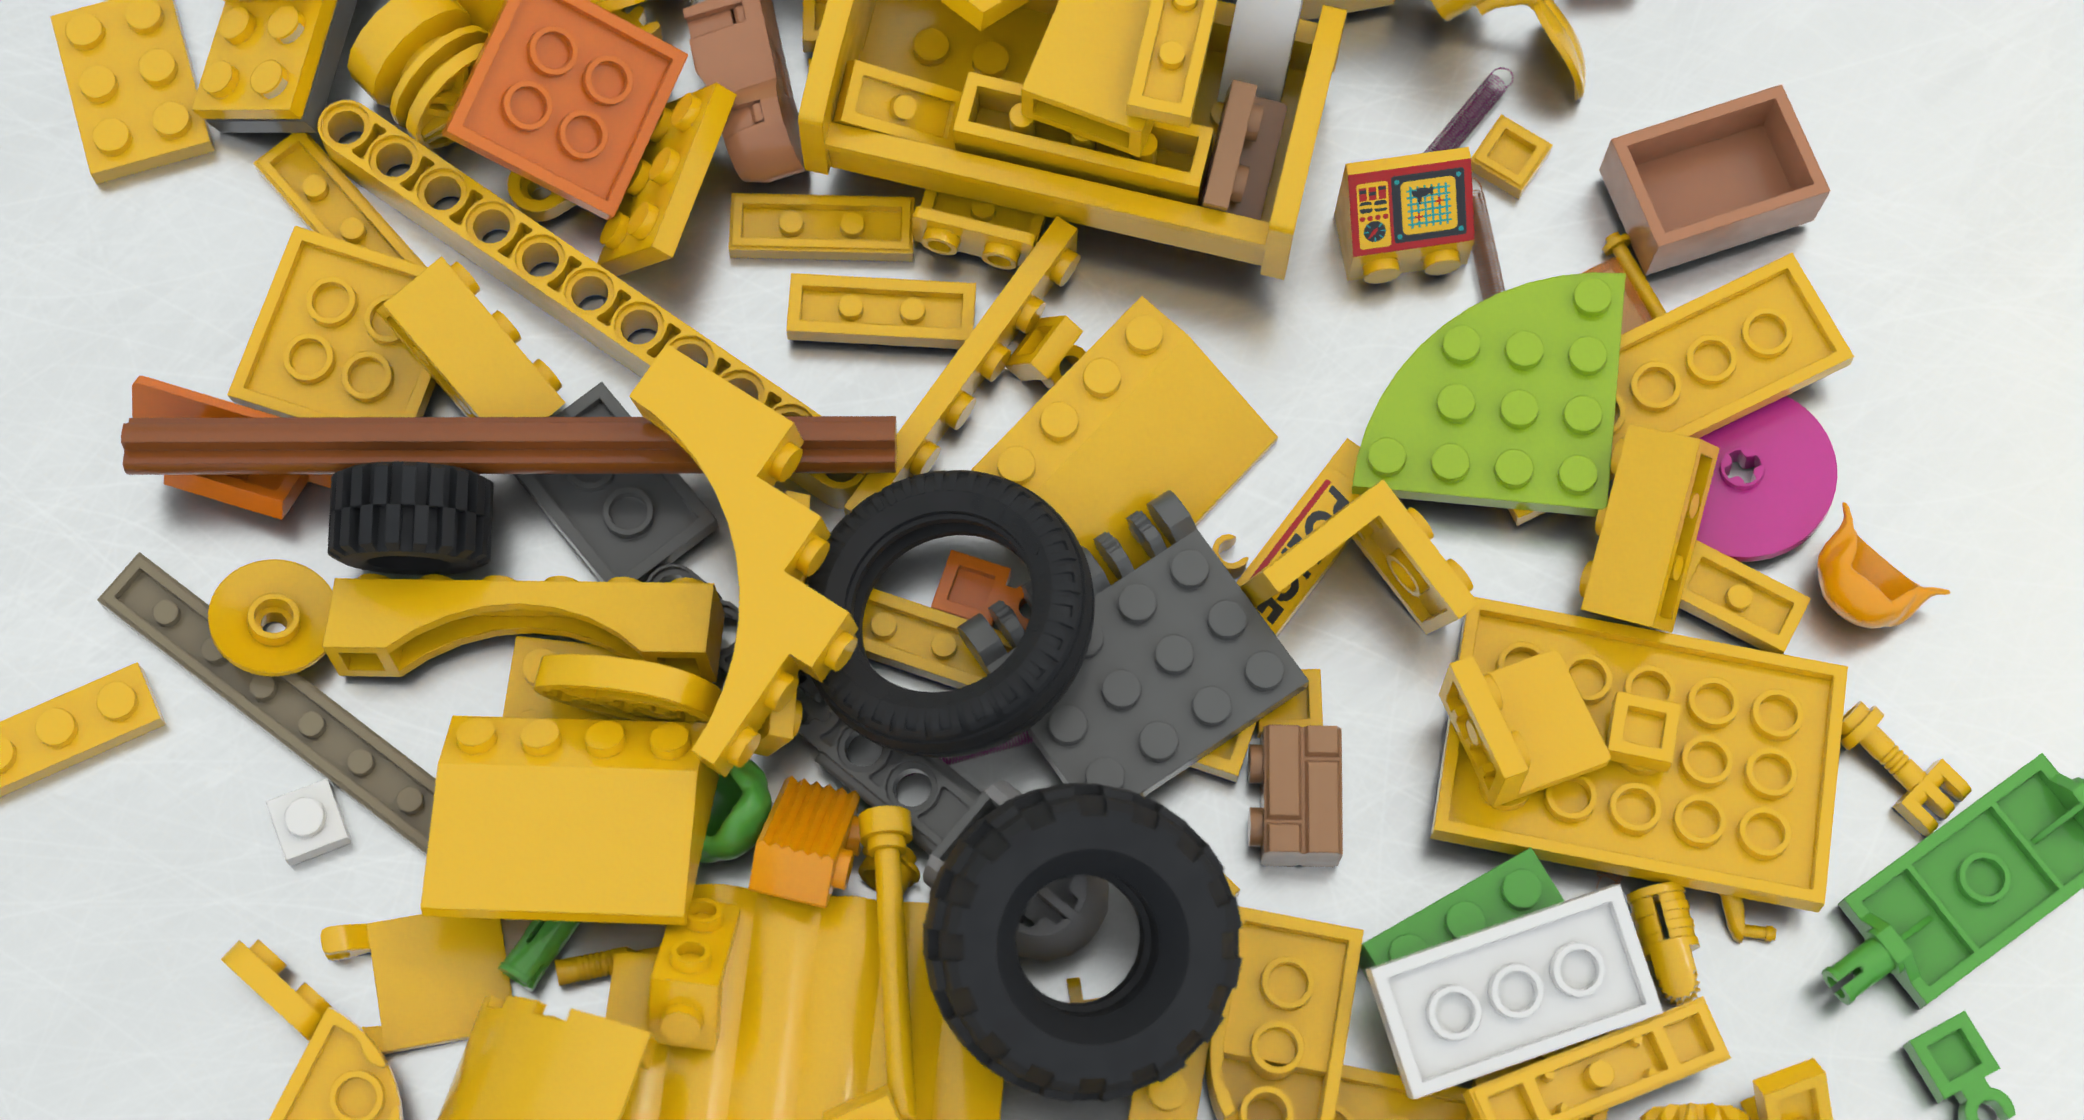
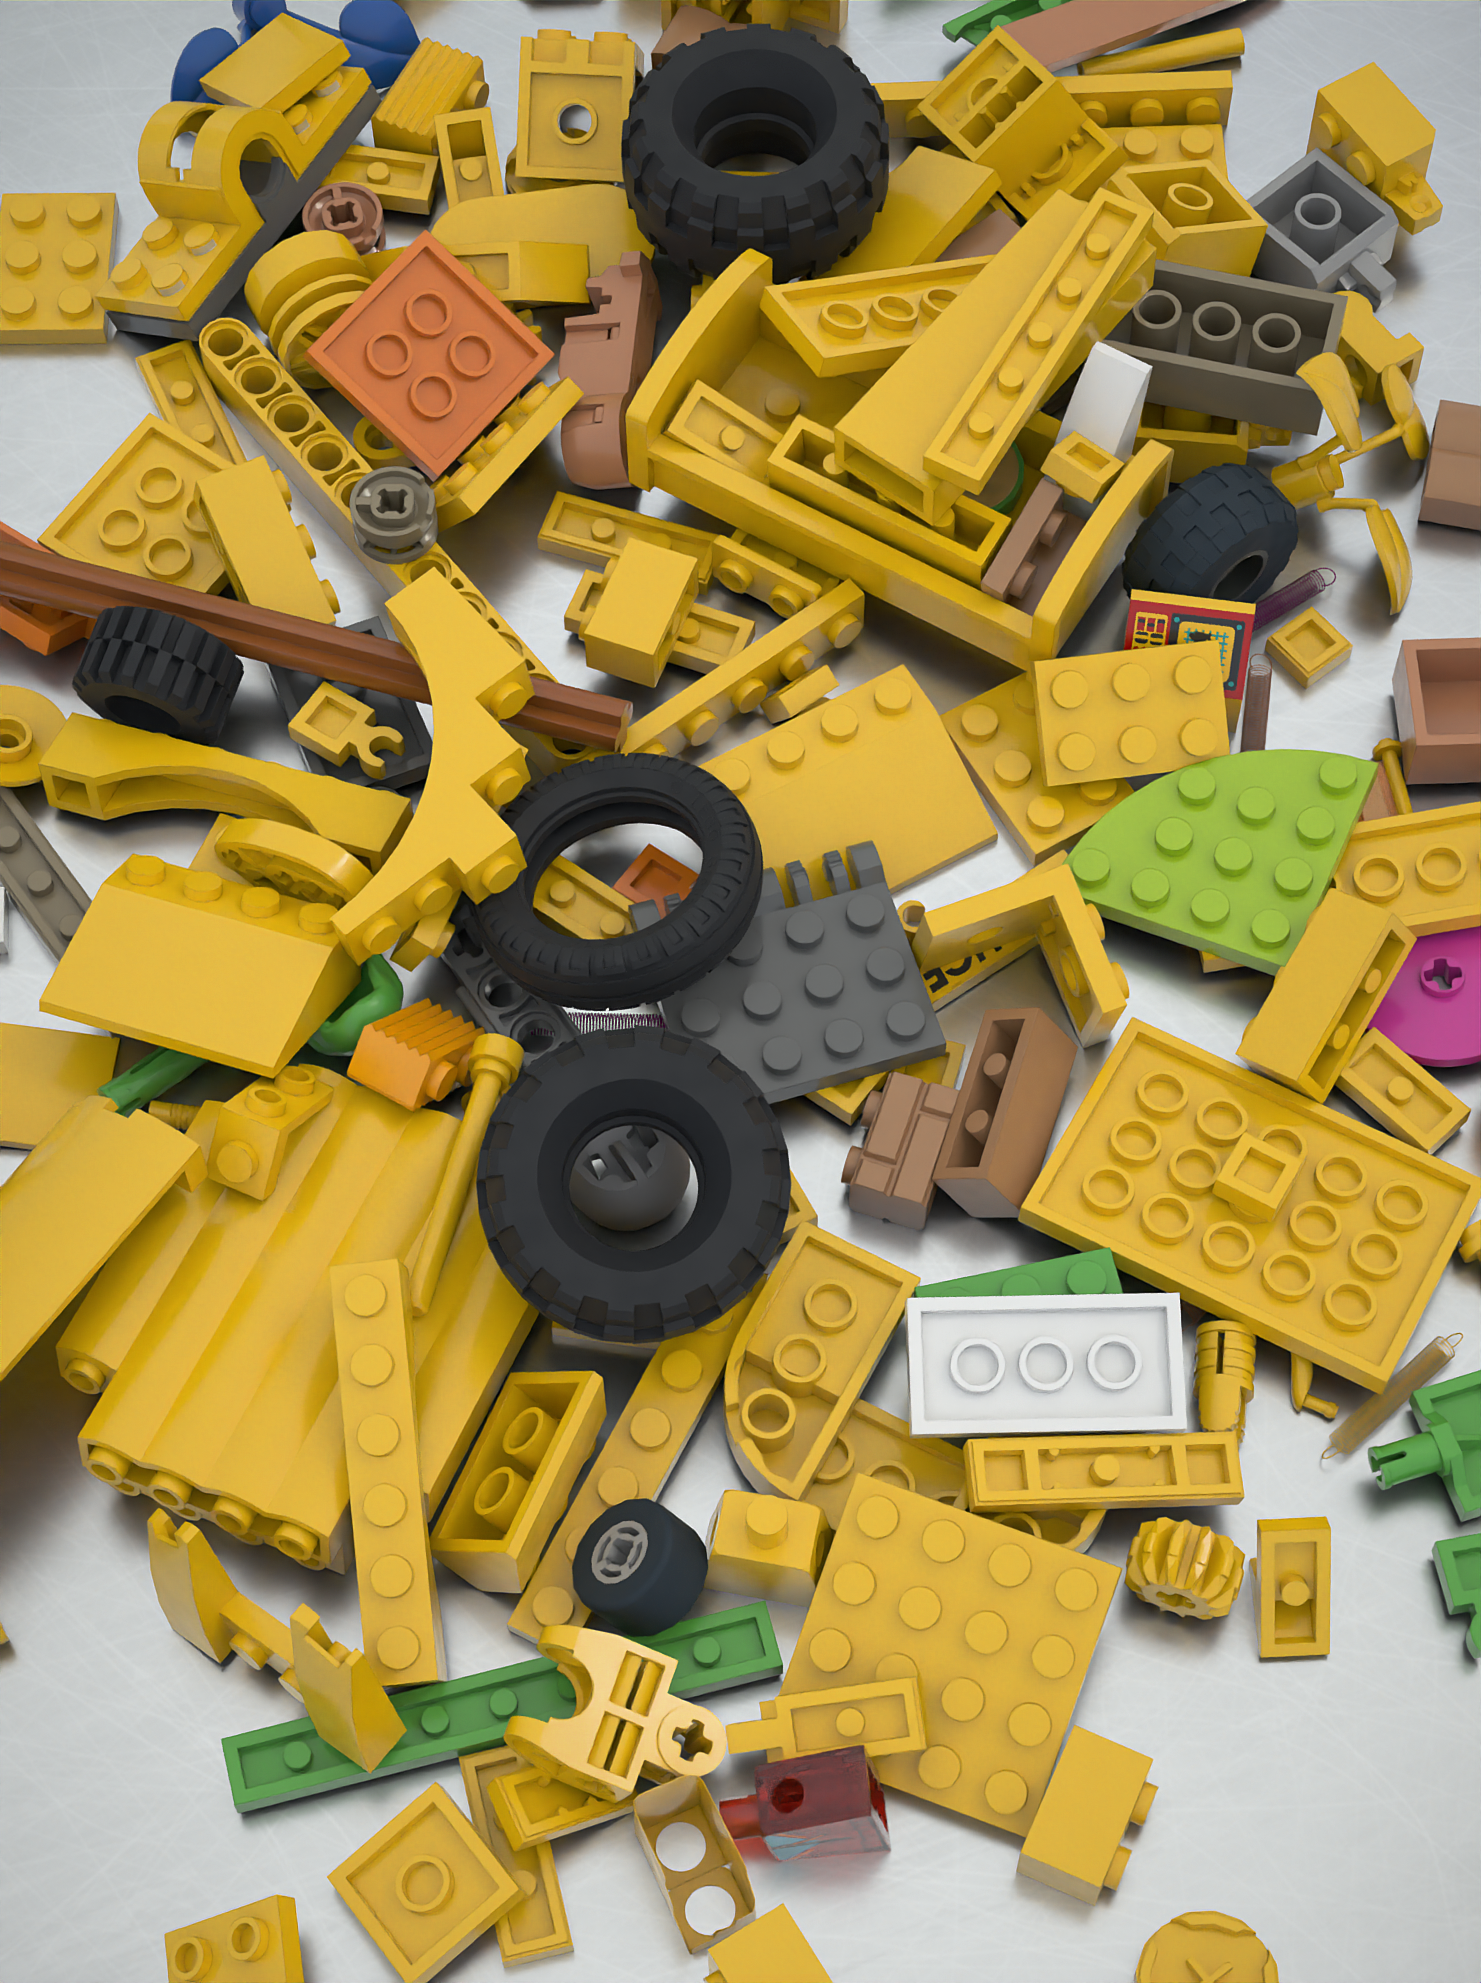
camera: 20 degrees right, 10 degrees down
yellow bracket [1439,649,1611,808] -> none
none -> yellow plate [287,681,405,780]
none -> dark tan wheel [350,466,439,564]
none -> yellow brick [578,537,699,688]
none -> medium nougat brick [932,1007,1078,1217]
none -> yellow plate [939,671,1134,867]
none -> yellow plate [1030,640,1230,787]
none -> yellow plate [1040,431,1125,504]
none -> black wheel [1122,463,1299,604]
none -> yellow piece [1322,1333,1463,1459]

